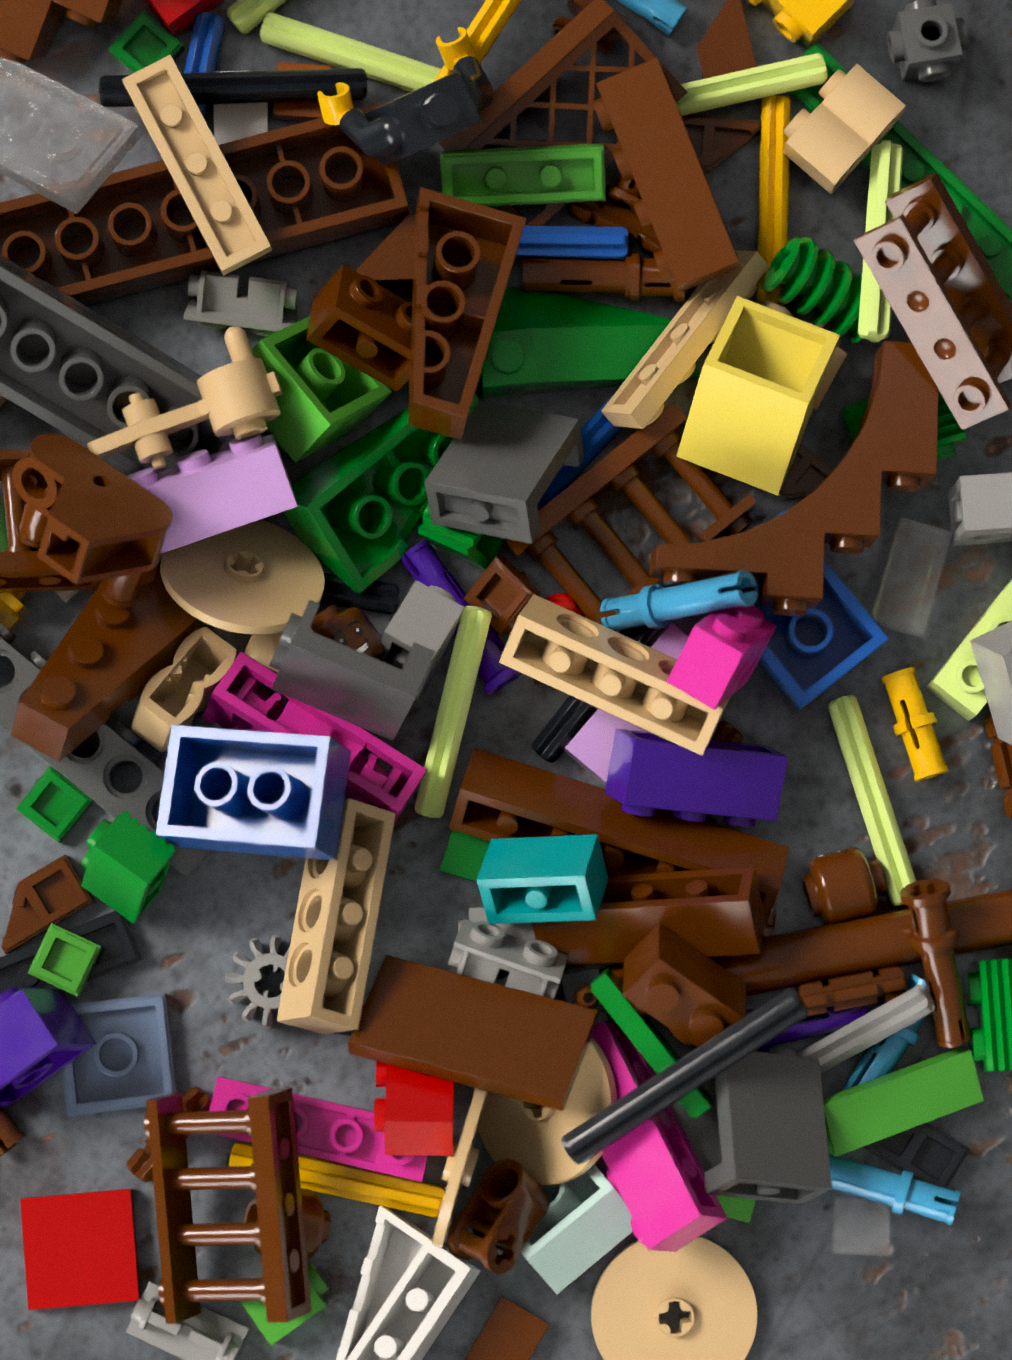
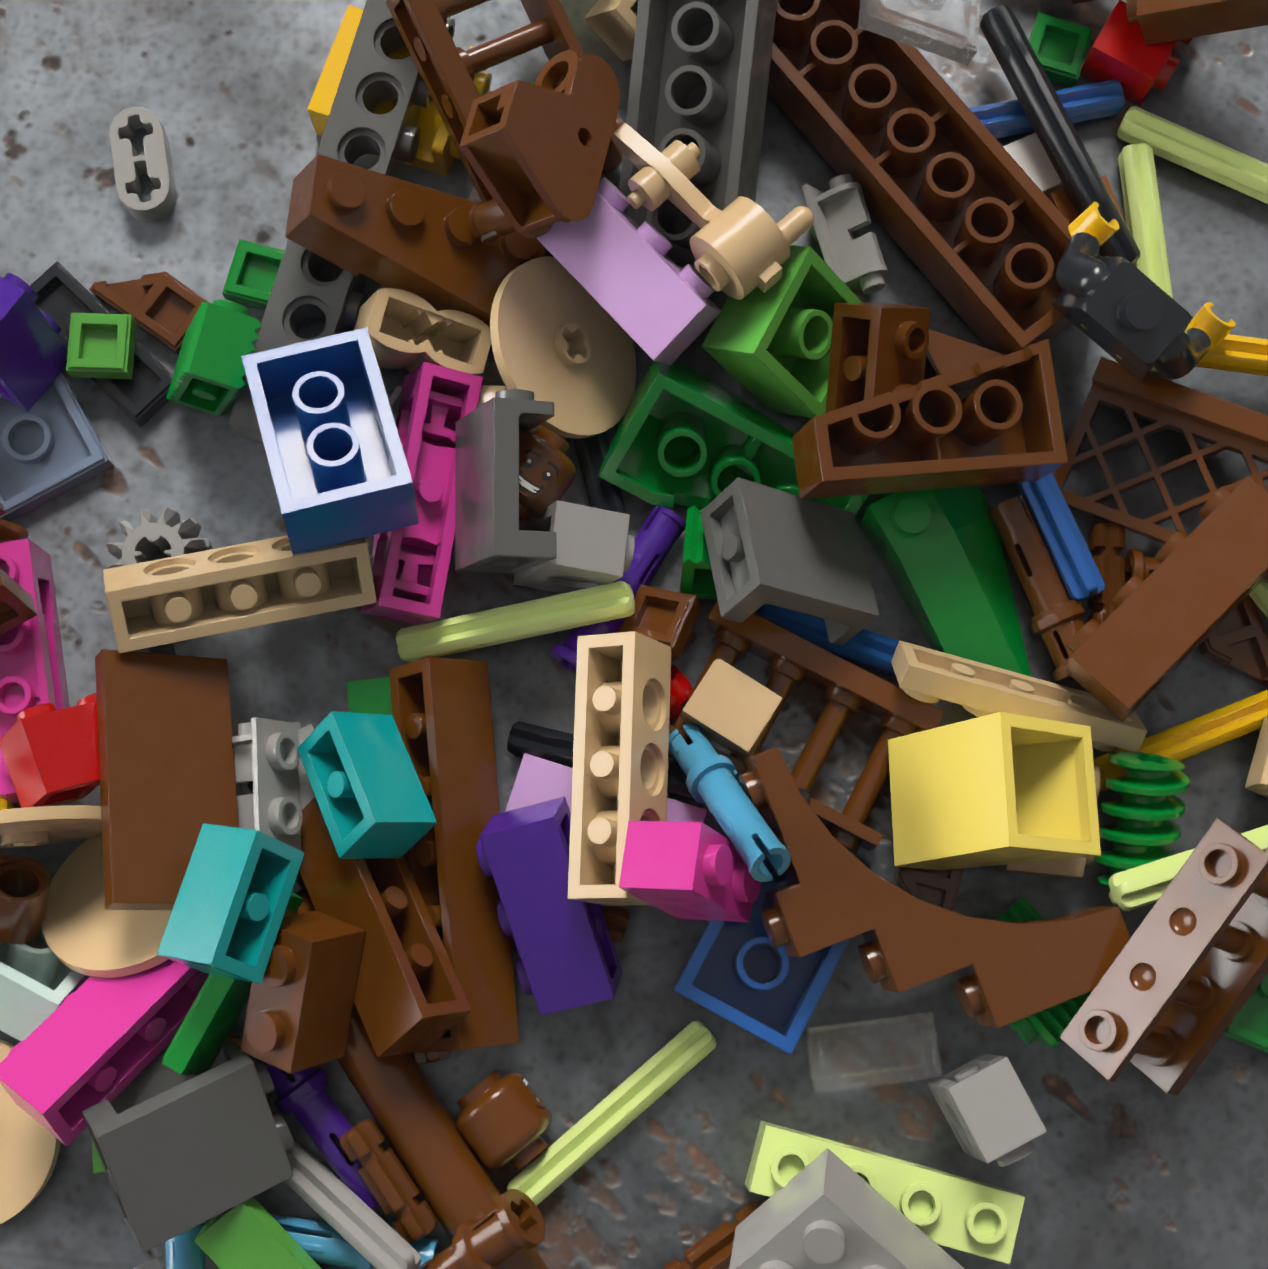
camera: 65 degrees right, 5 degrees down
tan plate [122,54,272,276] -> none
bright green tile [440,143,606,206] -> none
black axle [561,988,809,1164] -> none
yellow pin [881,667,949,782] -> none
none -> teal brick [157,823,305,984]
none -> tan panel [681,659,782,760]

